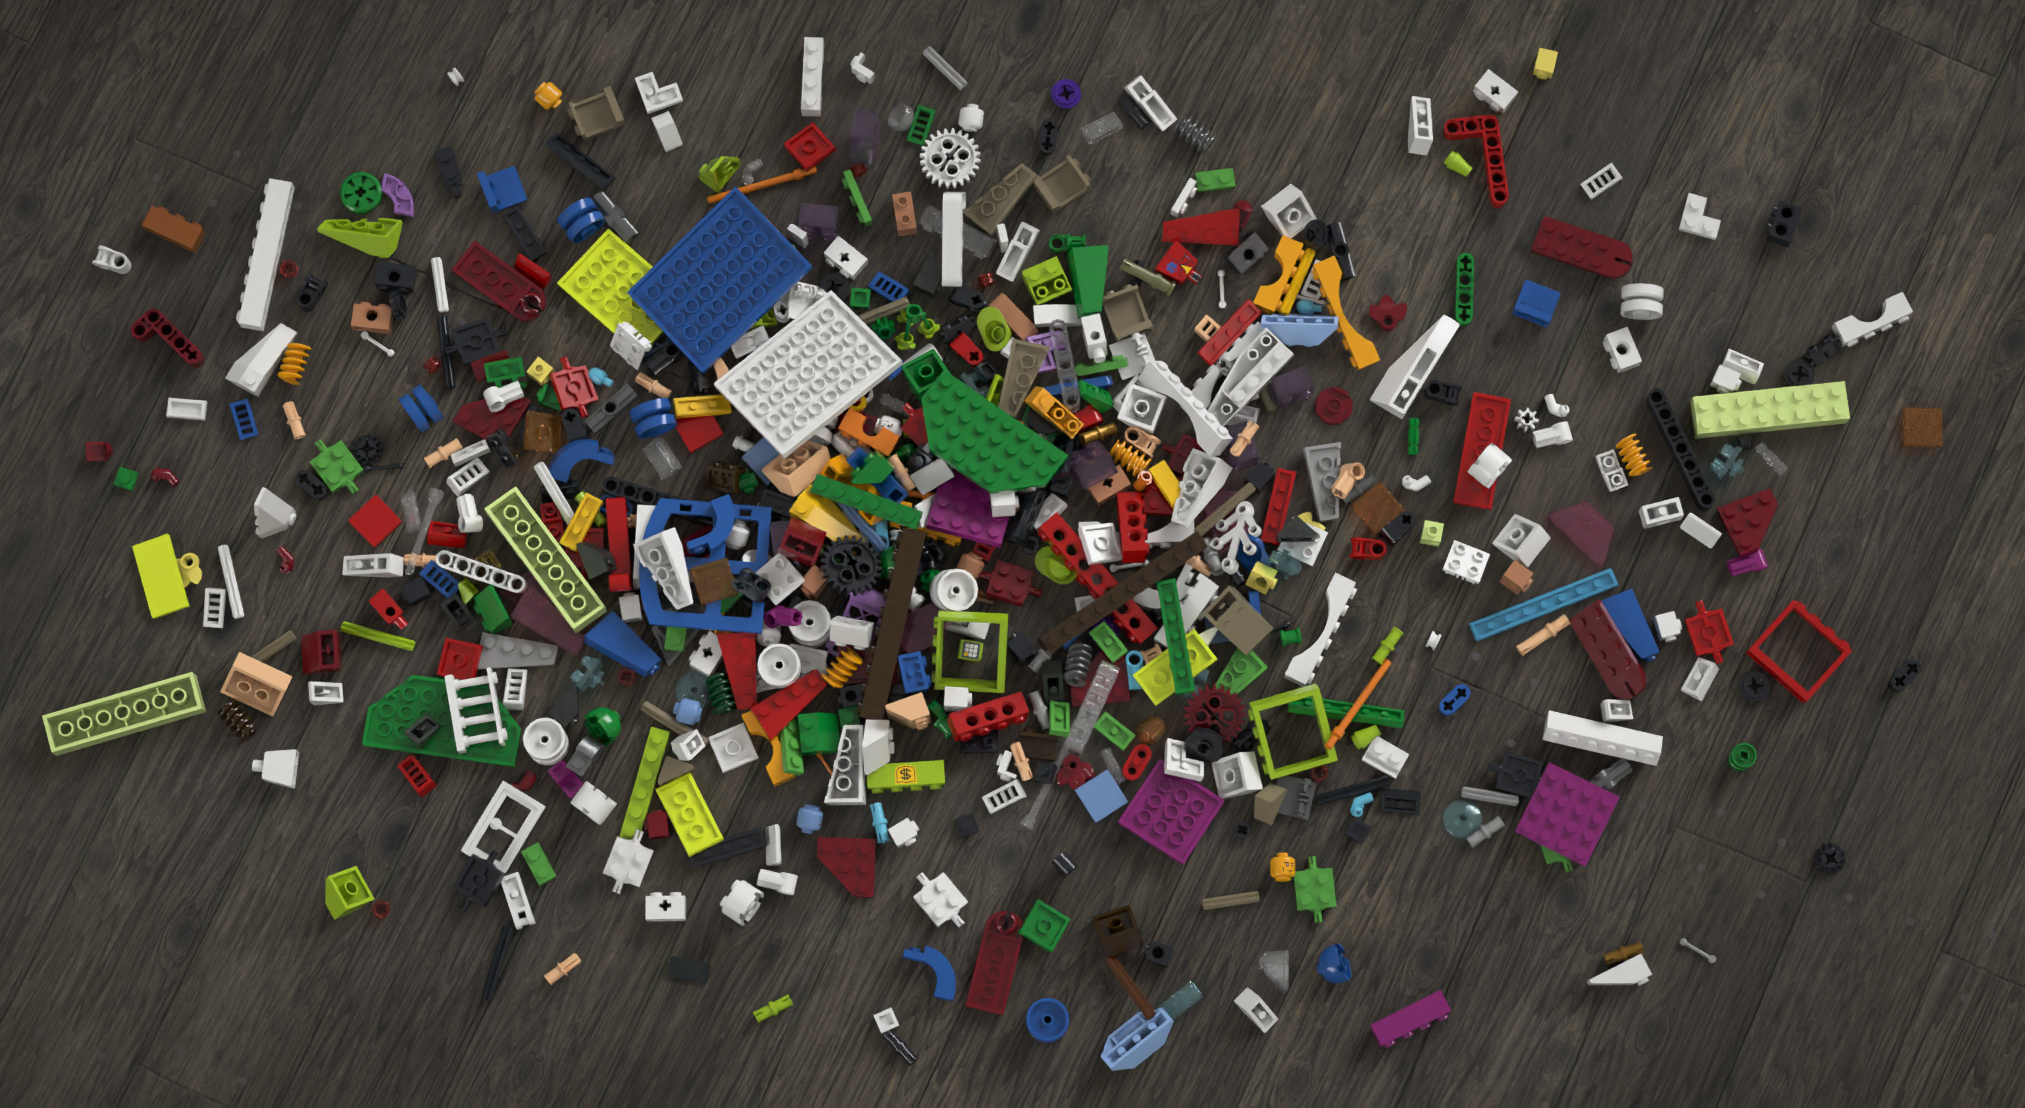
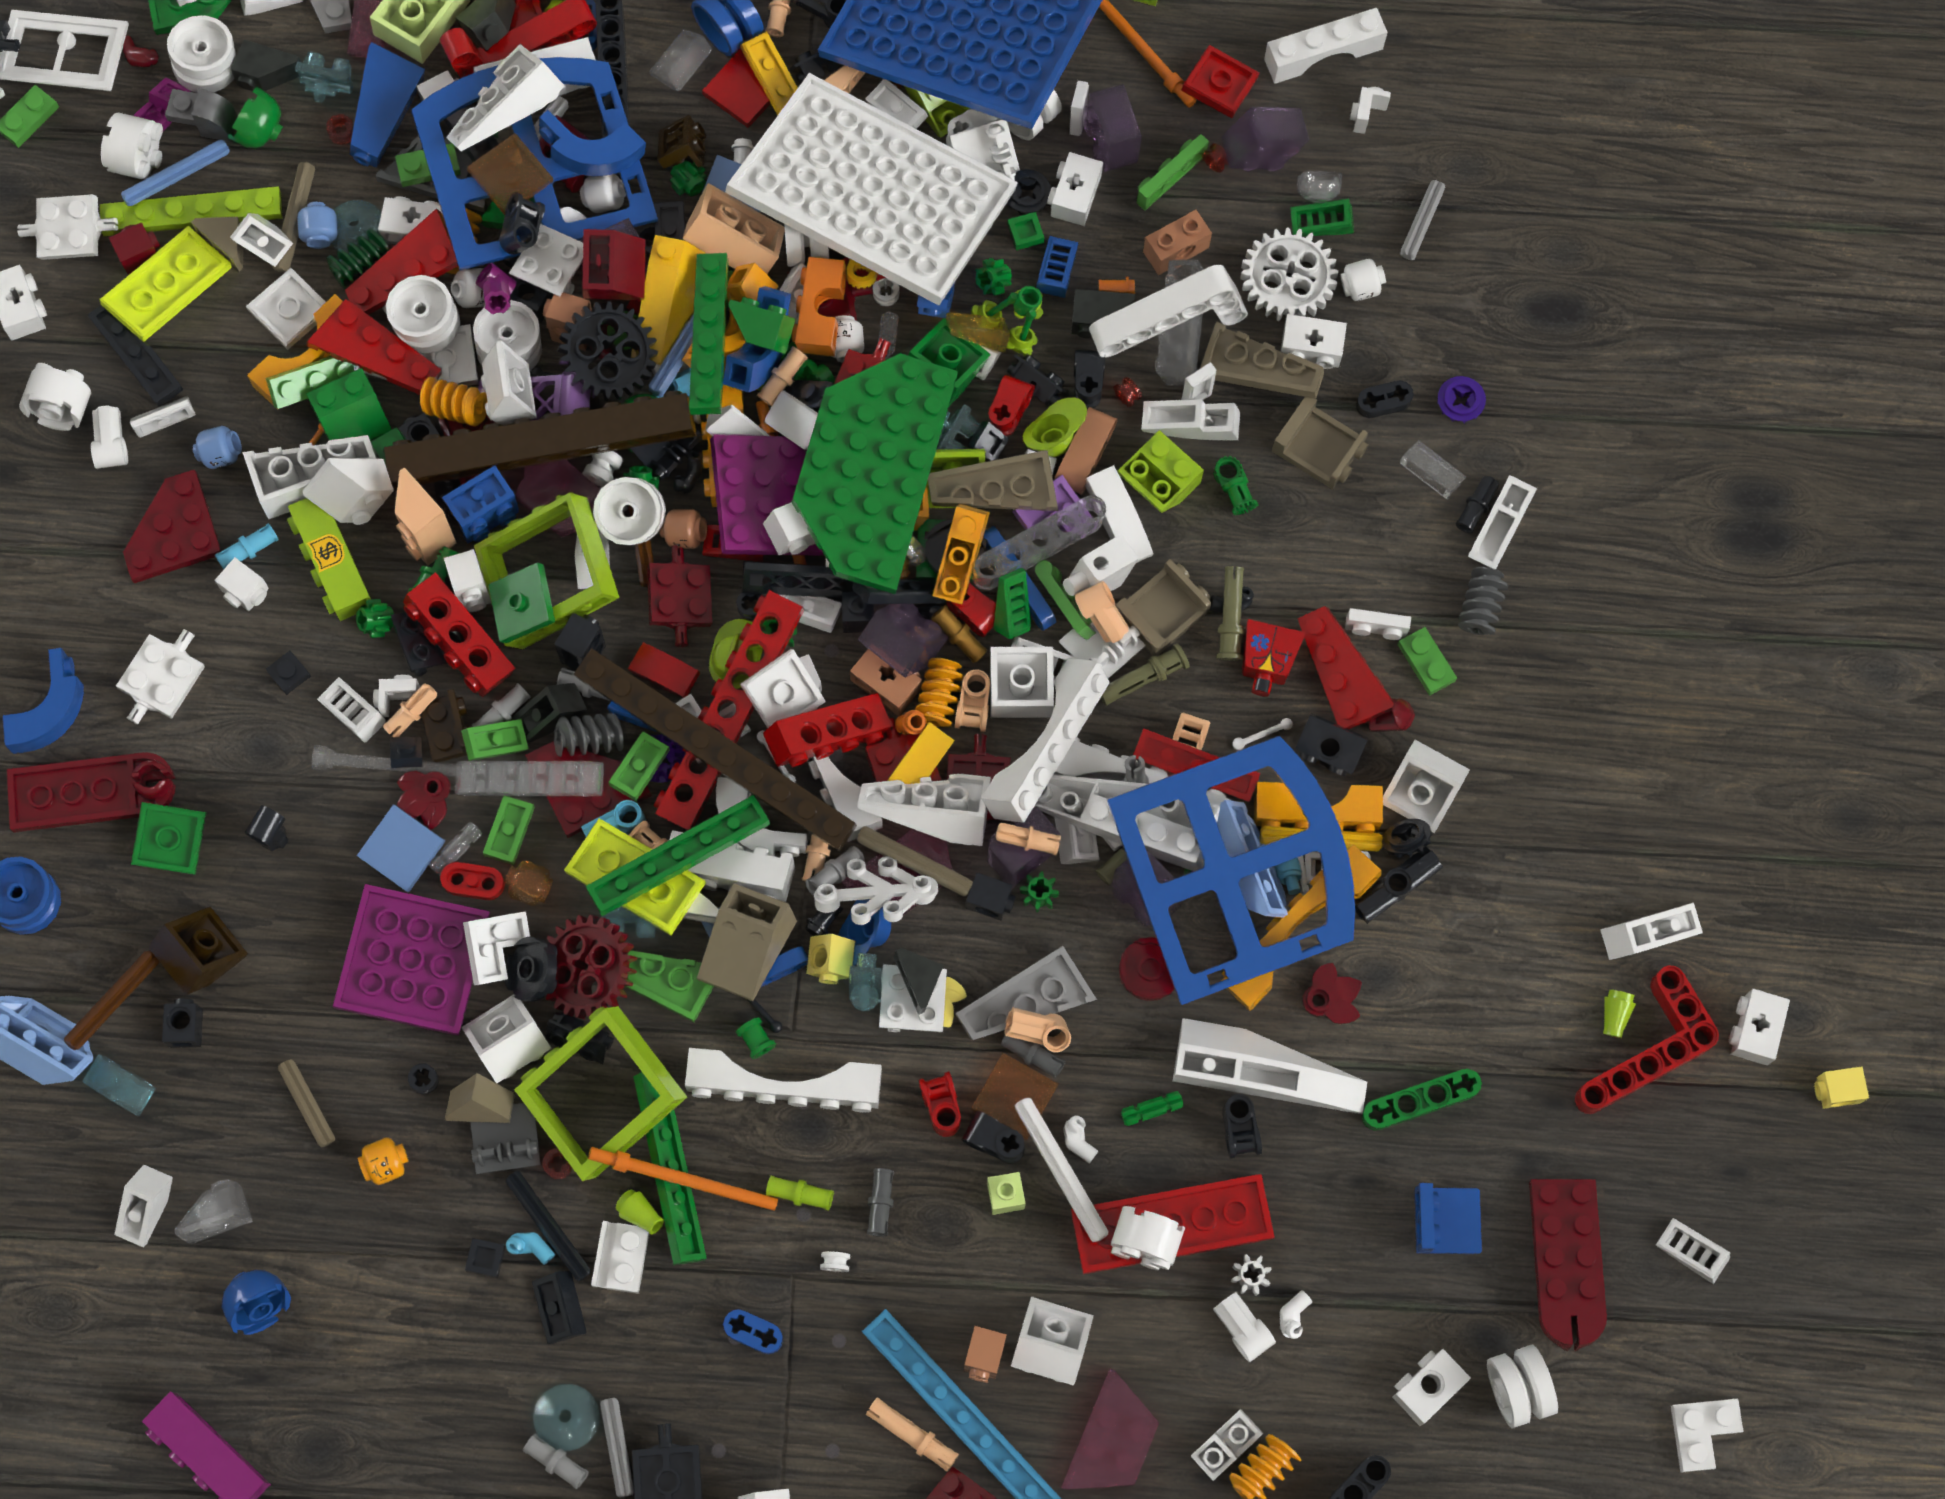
camera: 65 degrees right, 5 degrees down
clear arm [741,158,763,185] -> none
dark tan axle [858,297,910,325] -> none
slope [957,639,983,663] -> none
green slope [1067,245,1109,319] -> none
red plate [1261,468,1296,546] -> none
bright green plate [1294,856,1337,923] -> none
white hinge [1443,540,1490,584] -> none
none -> medium blue axle [121,140,230,206]
none -> green gear [356,599,394,638]
none -> green plate [488,563,555,643]
none -> red slope [628,642,700,698]
none -> dark grey pin [867,1168,894,1237]
none -> clear yellow slope [946,312,1010,353]
none -> white axle [1015,1098,1108,1242]
none -> green gear [1020,871,1059,913]
none -> light nougat piece [1075,581,1129,643]
none -> orange pin [1099,277,1135,294]
none -> olive pin [1101,643,1190,706]
none -> blue window [1107,736,1355,1005]
none -> white brick [1280,314,1347,369]

